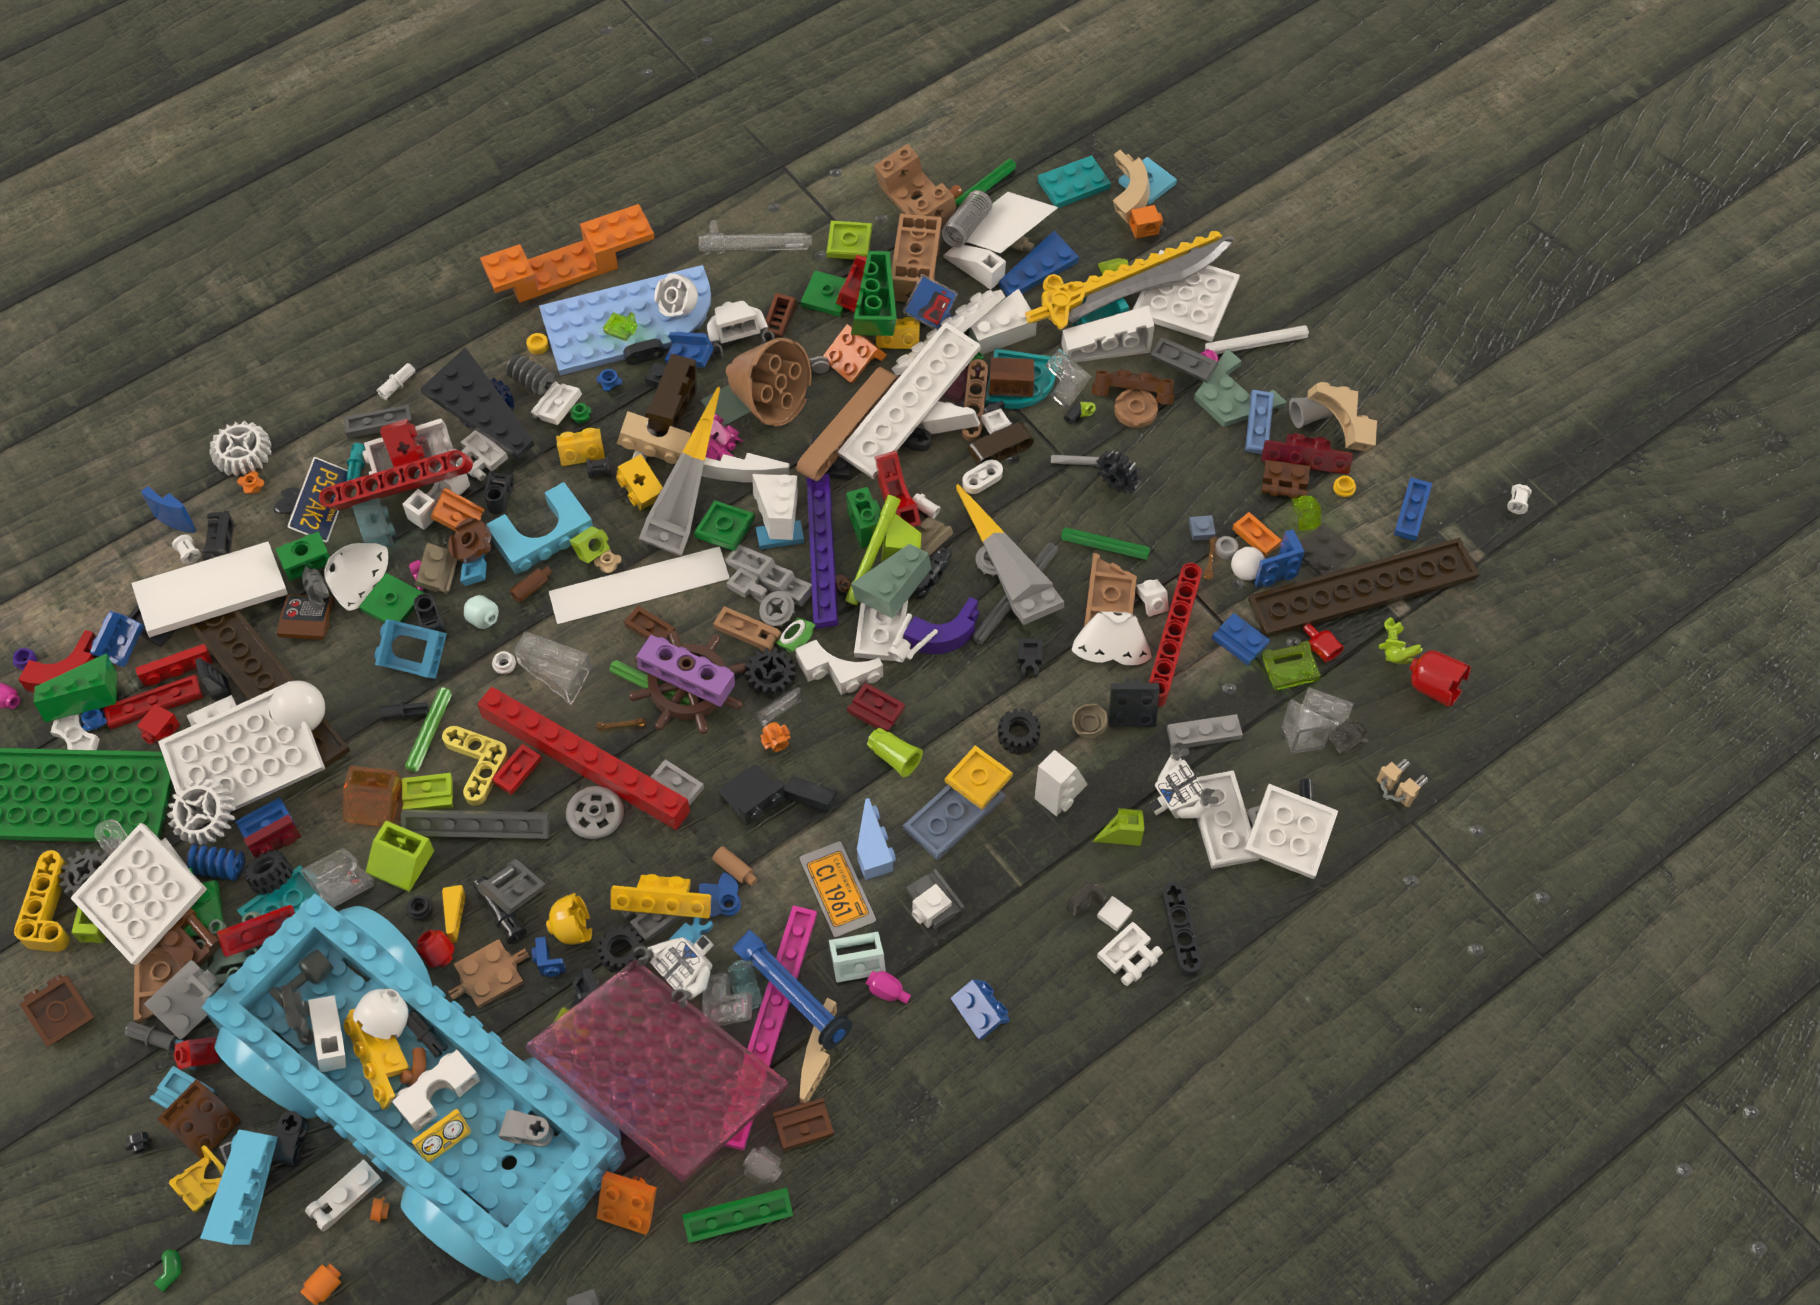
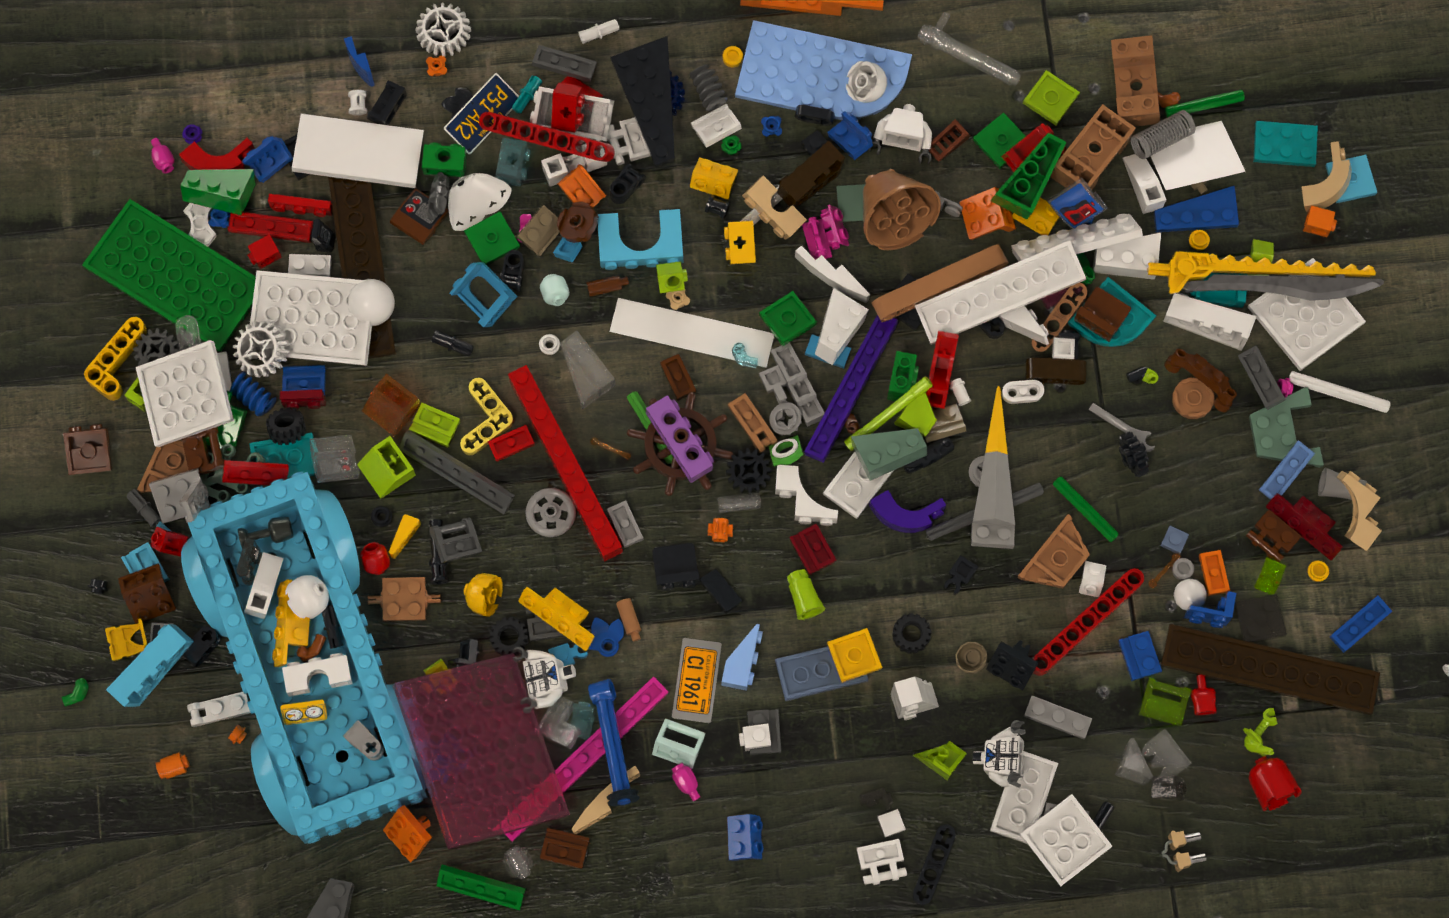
camera: 30 degrees right, 15 degrees up
bright green axle [405,687,452,773] -> none
blue bracket [532,937,566,977] -> none
clear neon green bracket [603,312,637,342] -> none
light grey plate [638,387,720,556] -> none
white plant [887,613,938,663] -> none
clear plate [1045,348,1092,409] -> none
white piece [1072,612,1152,665] -> none
none -> clear light blue arm [732,343,759,368]

